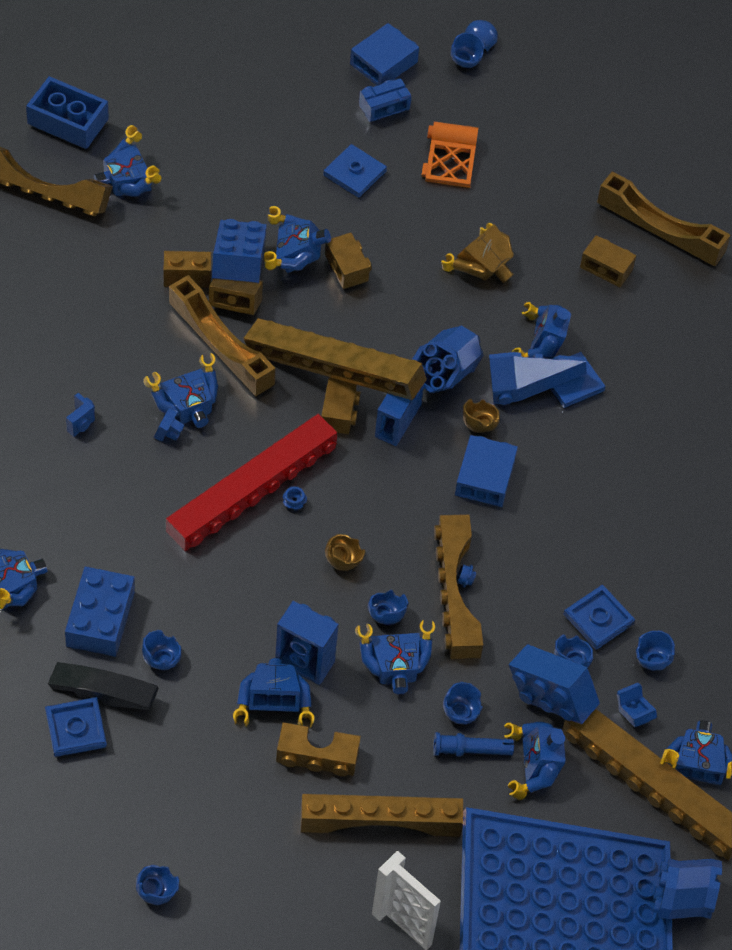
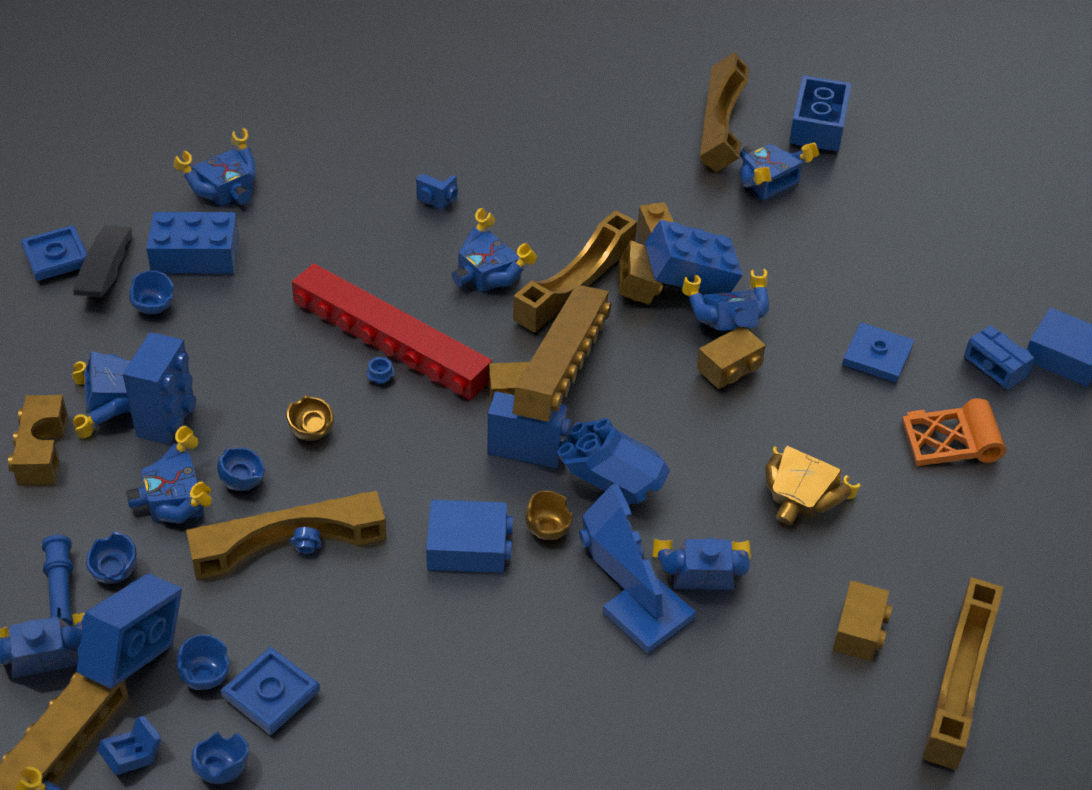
camera: 80 degrees right, 10 degrees down
blue tile [153,408,184,442] -> none

